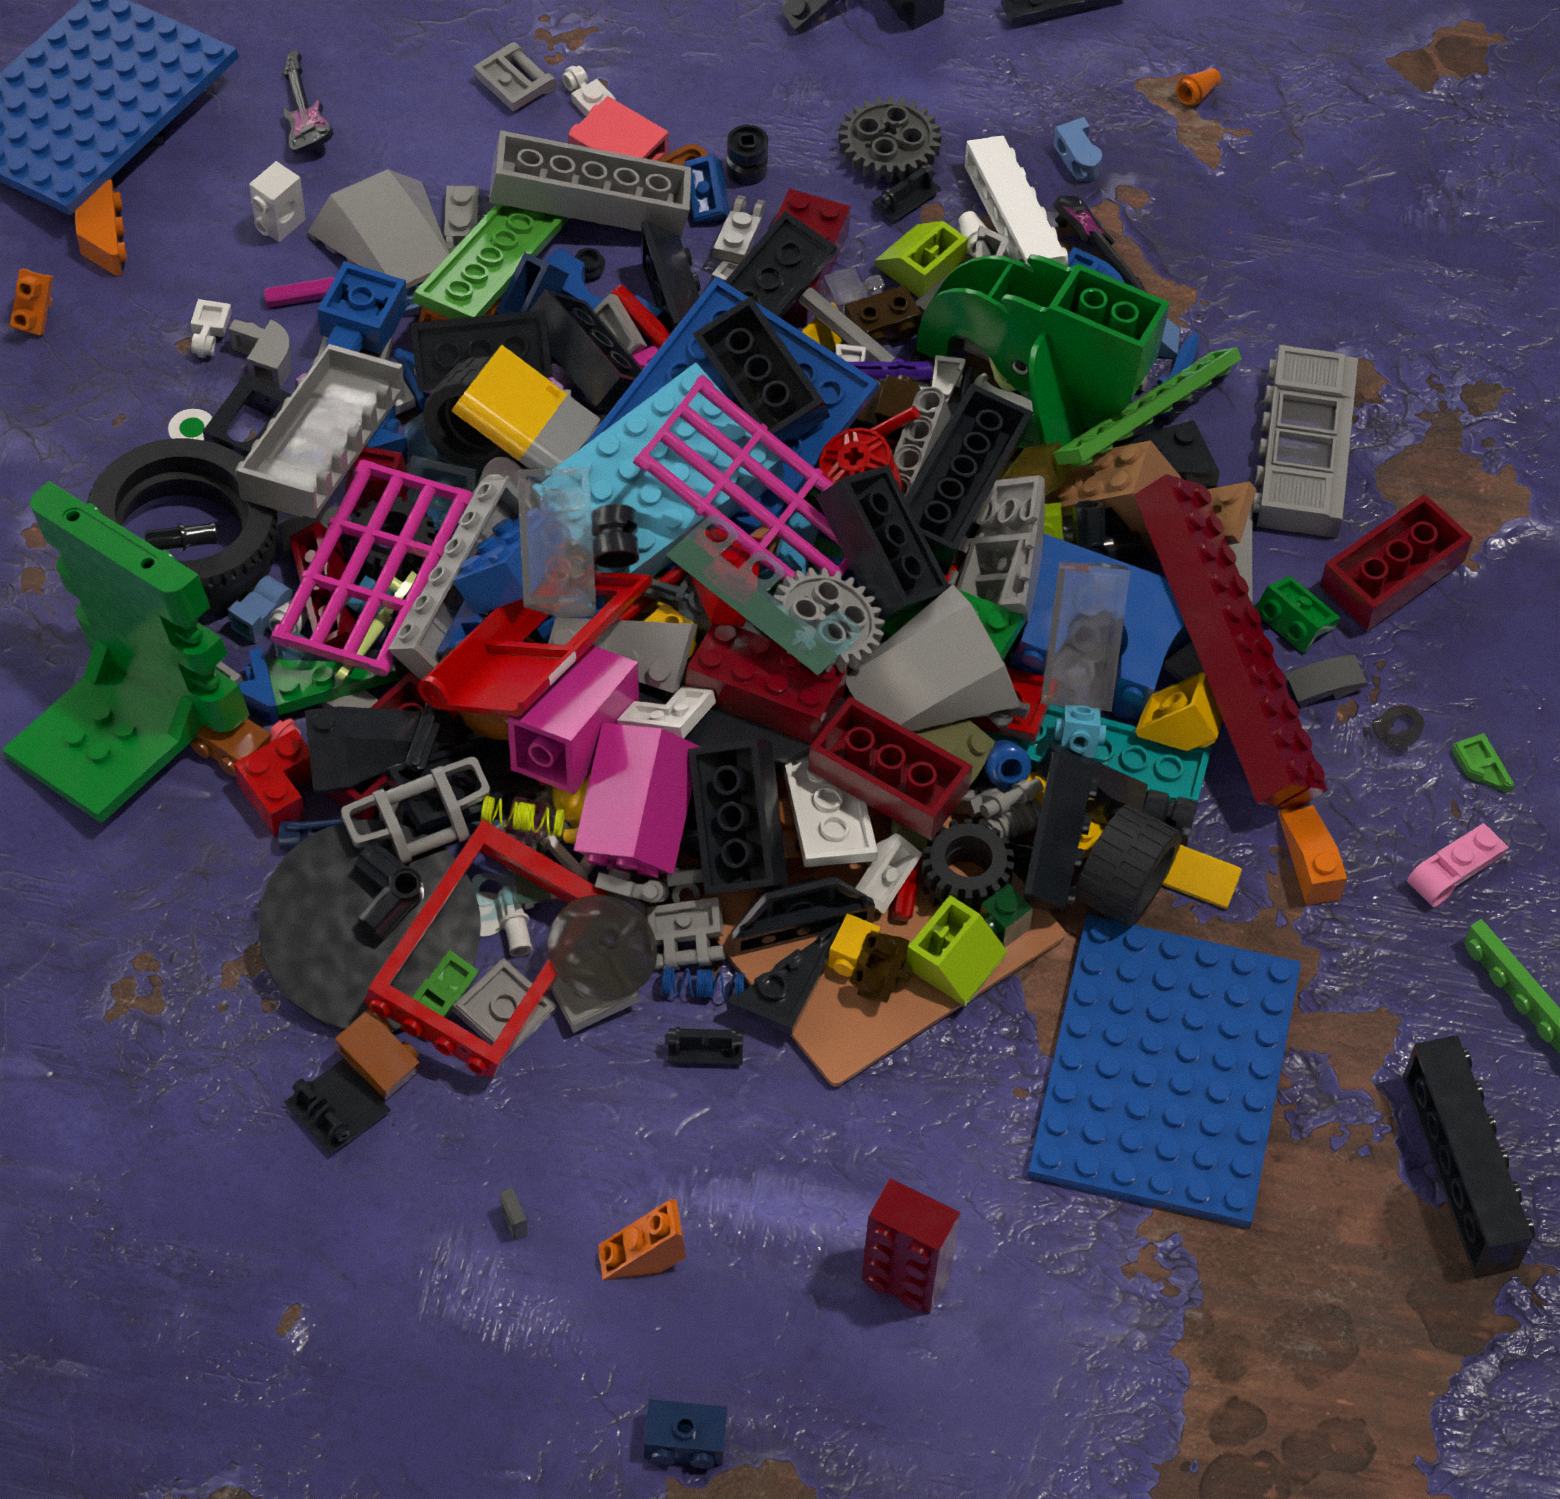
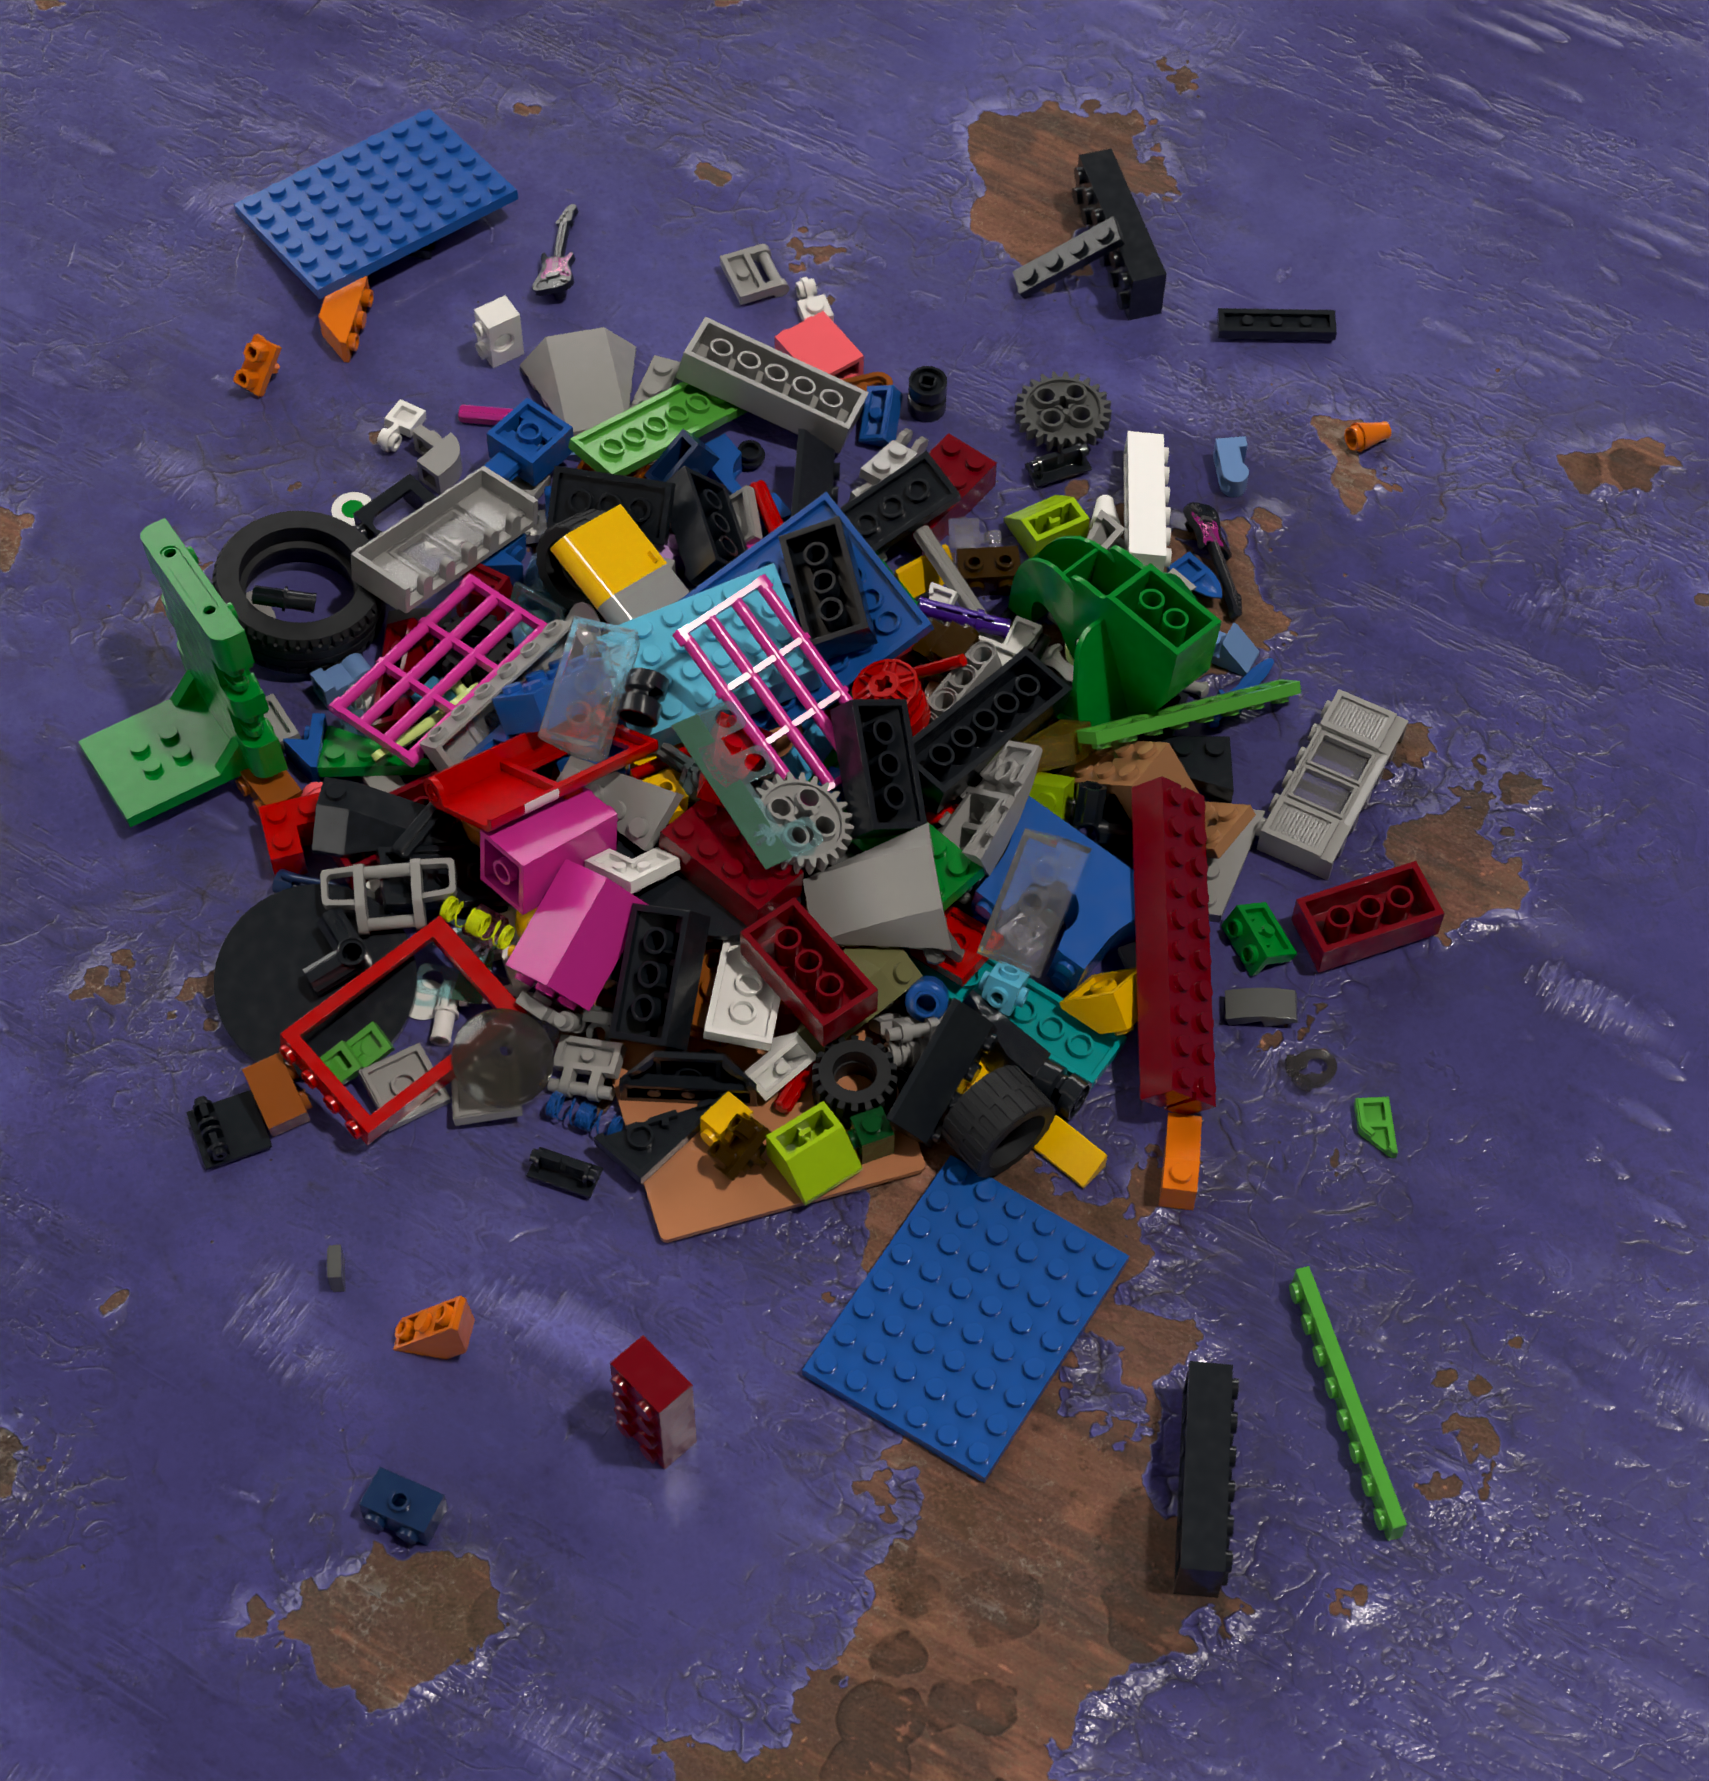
camera: 20 degrees right, 0 degrees up
bright pink plate [1407,823,1509,907] -> none

